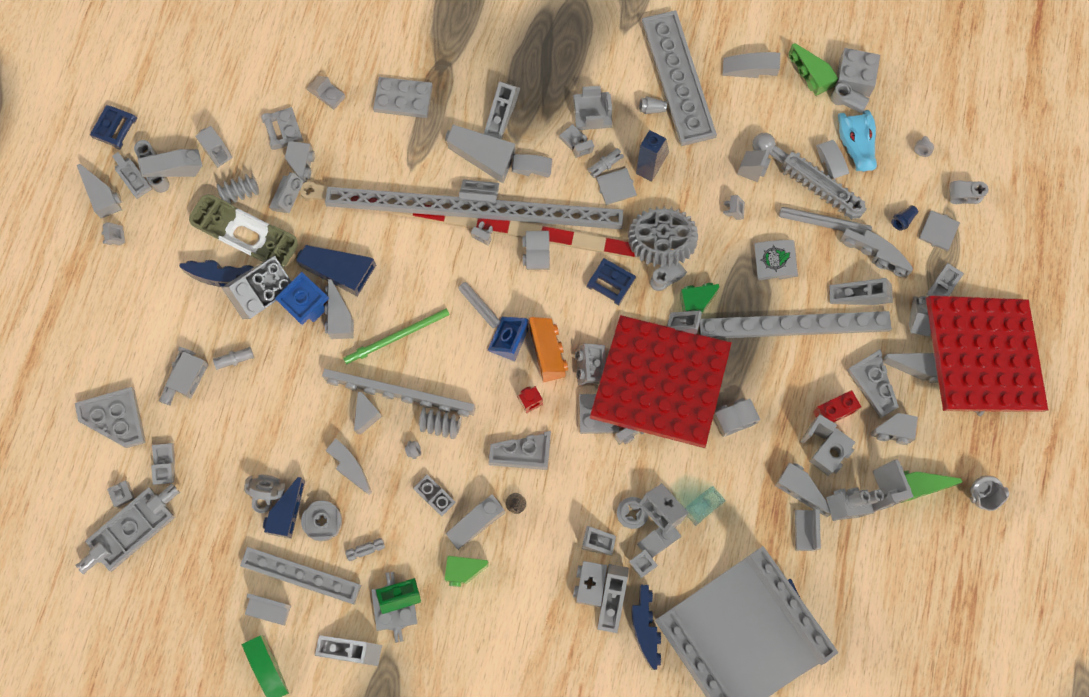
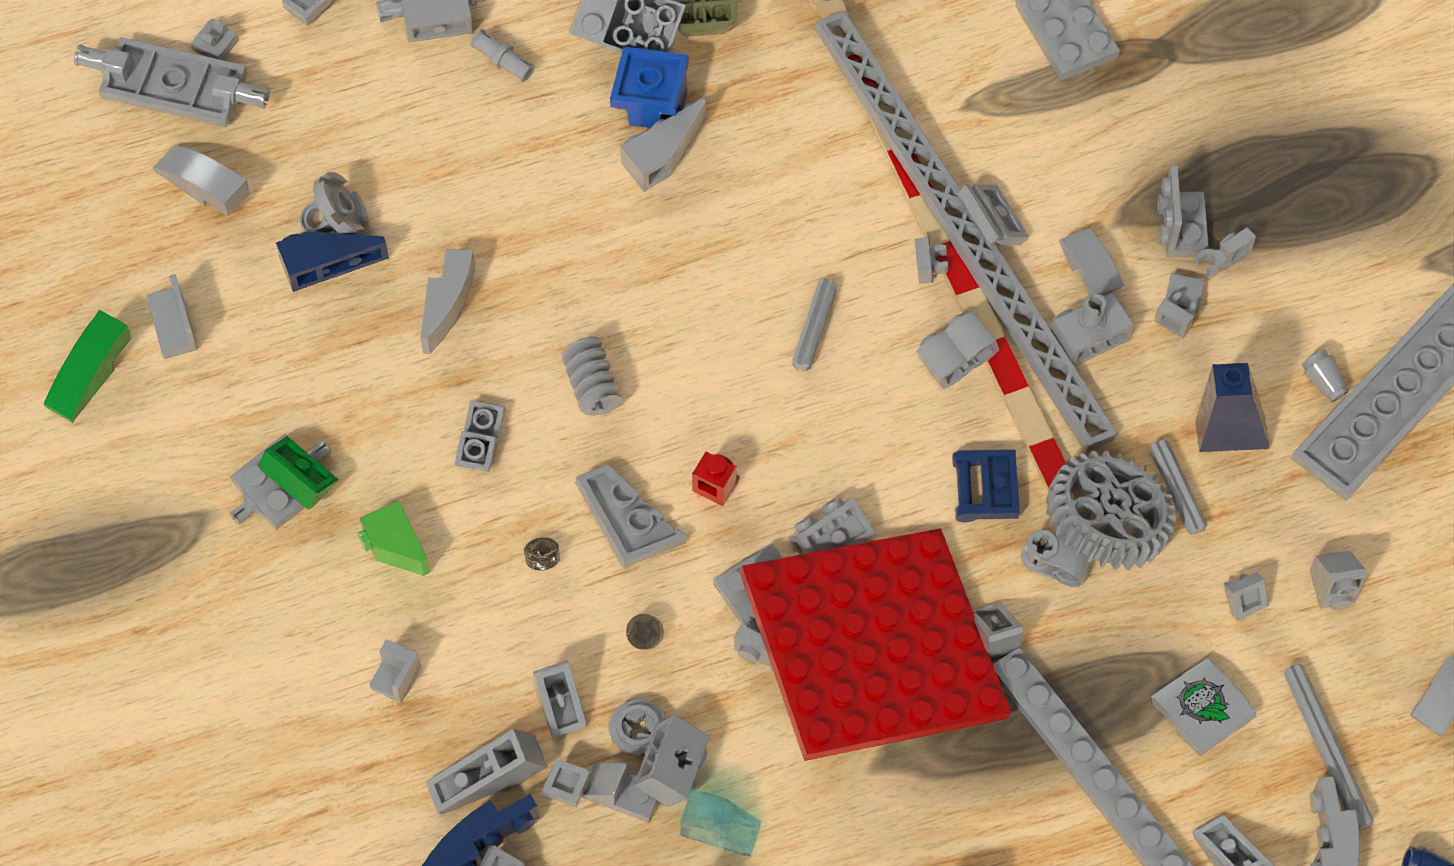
camera: 55 degrees right, 10 degrees down
light grey slope [151,443,175,485] -> none
light grey plate [240,547,361,605] -> none
dark blue slope [296,245,376,297] -> none
light grey plate [301,501,342,541] -> none
light grey slope [315,635,382,666] -> none
light grey plate [322,369,476,417] -> none
bright green bar [343,308,450,365] -> none
light grey axle [345,538,385,561] -> none
light grey slope [354,392,382,434] -> none
light grey plate [405,441,421,459] -> none
light grey slope [445,125,516,183] -> none
light grey slope [446,494,505,550] -> none
light grey slope [484,82,520,139] -> none
blue slope [488,317,529,361] -> none
orange slope [529,317,568,383] -> none
light grey panel [573,86,612,130] -> none
light grey brick [573,561,607,607] -> none
light grey pin [587,148,624,178] -> none
light grey piece [596,168,637,205] -> none
green slope [680,283,720,313] -> none
light grey brick [714,398,760,437] -> none
light grey gear [752,132,867,220] -> none
none -> light grey slope [153,145,250,216]
none -> light grey panel [370,639,421,703]
none -> clear smoke tile [626,614,664,650]
none -> light grey brick [1051,293,1133,366]
none -> light grey axle [1150,439,1207,535]
none -> light grey bracket [1157,166,1209,257]
none -> light grey plate [1195,227,1256,278]

